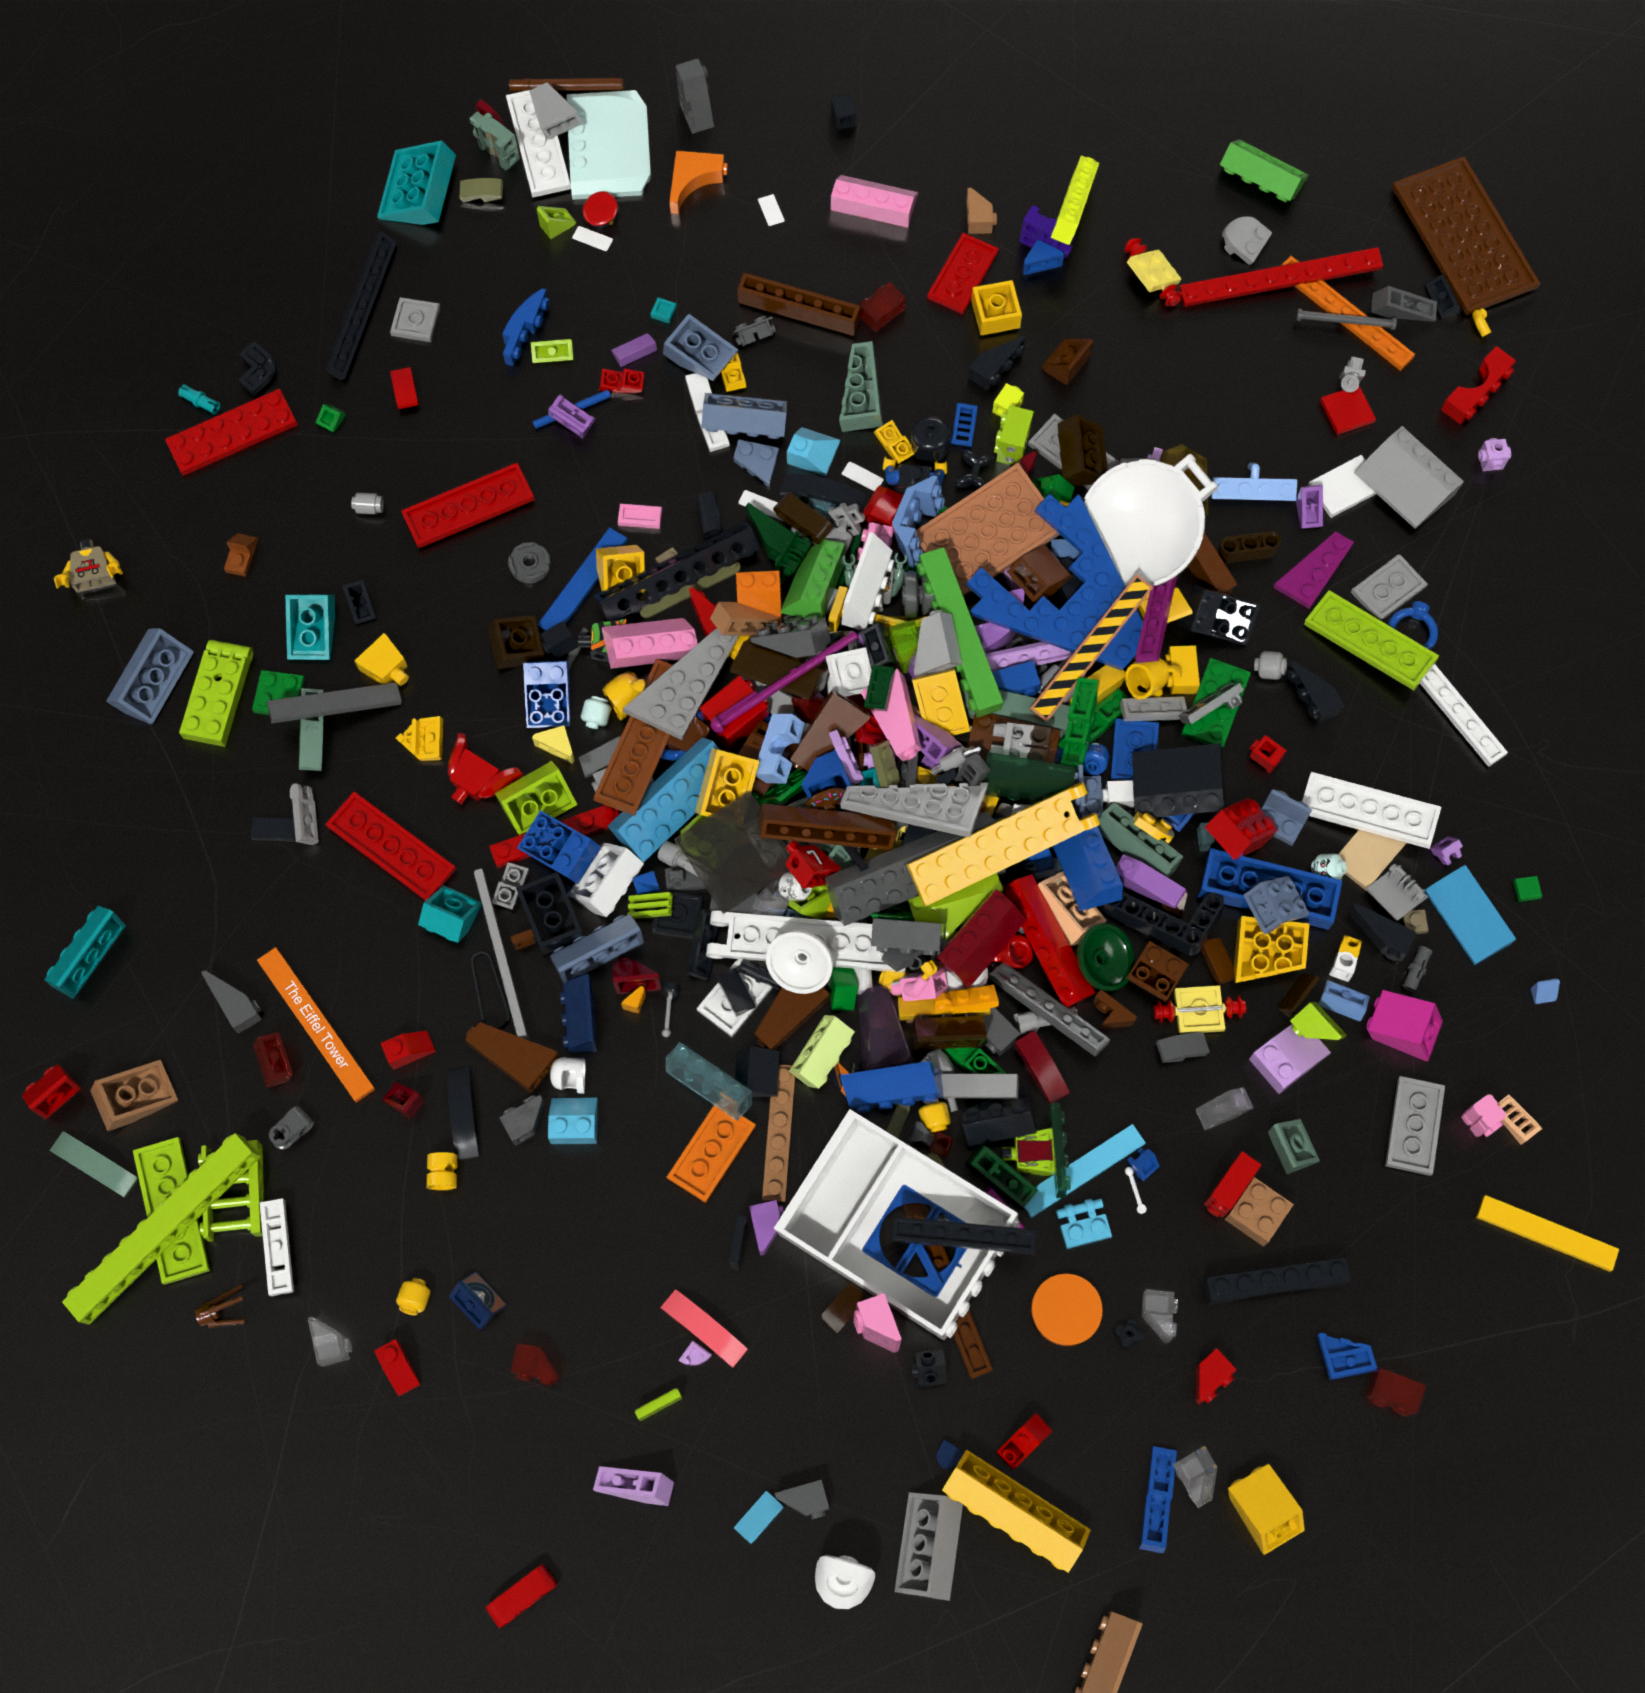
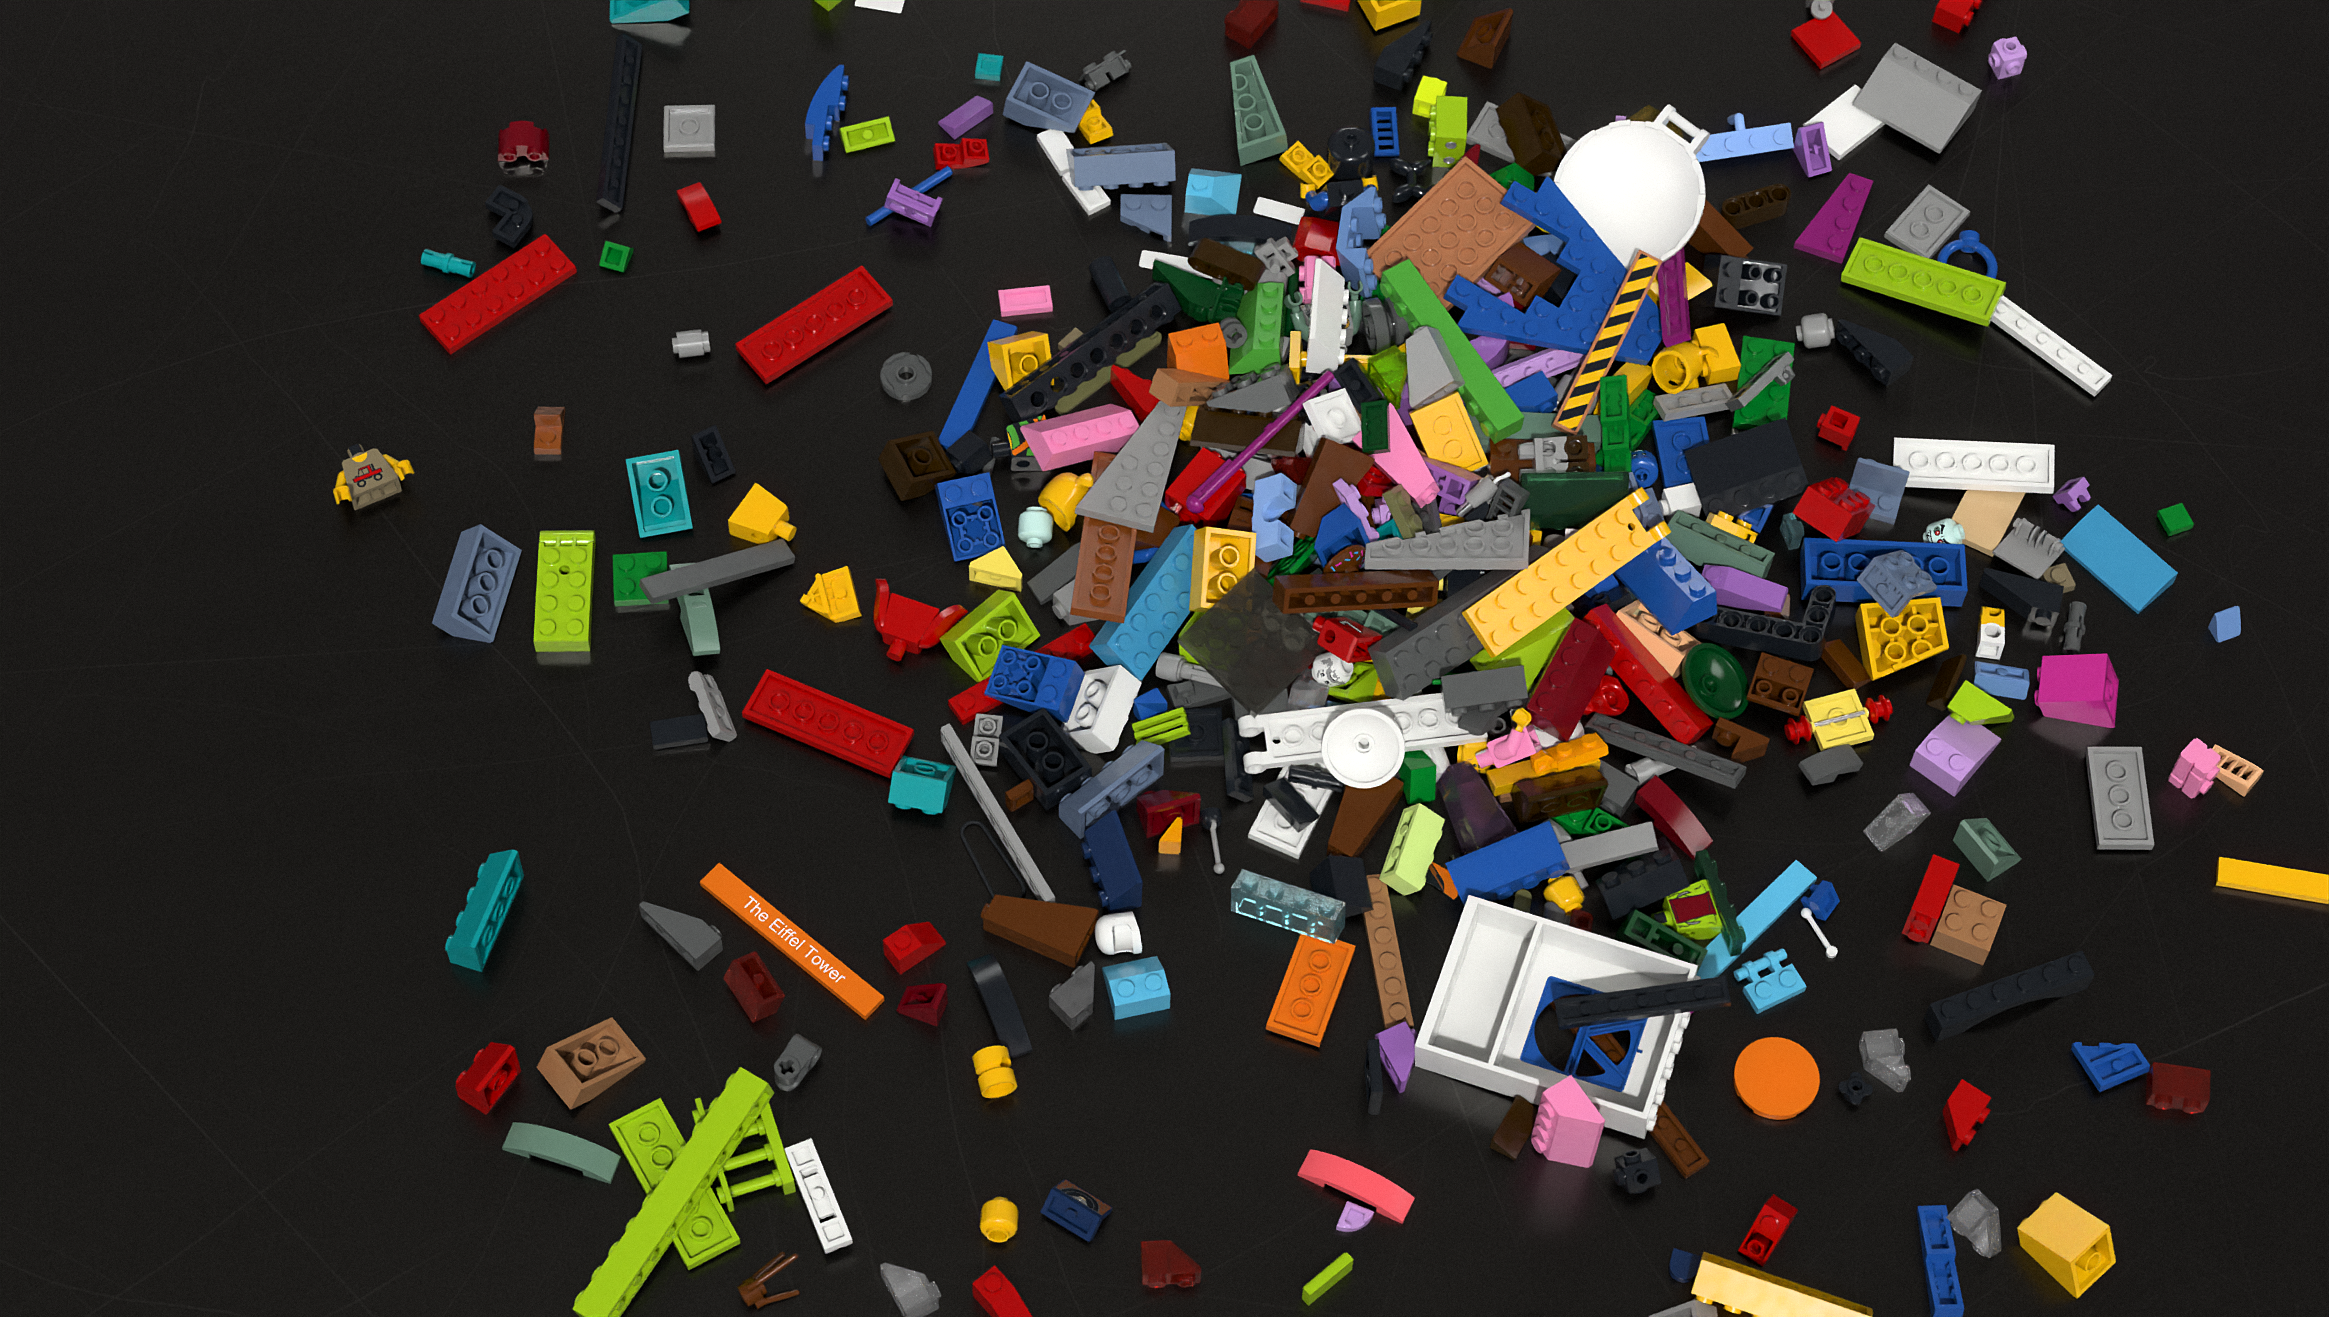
camera: 15 degrees left, 10 degrees down
reddish brown brick [737,273,860,336] -> none
none -> dark red cylinder [498,121,549,162]
none -> dark grey wheel [1219,317,1247,348]

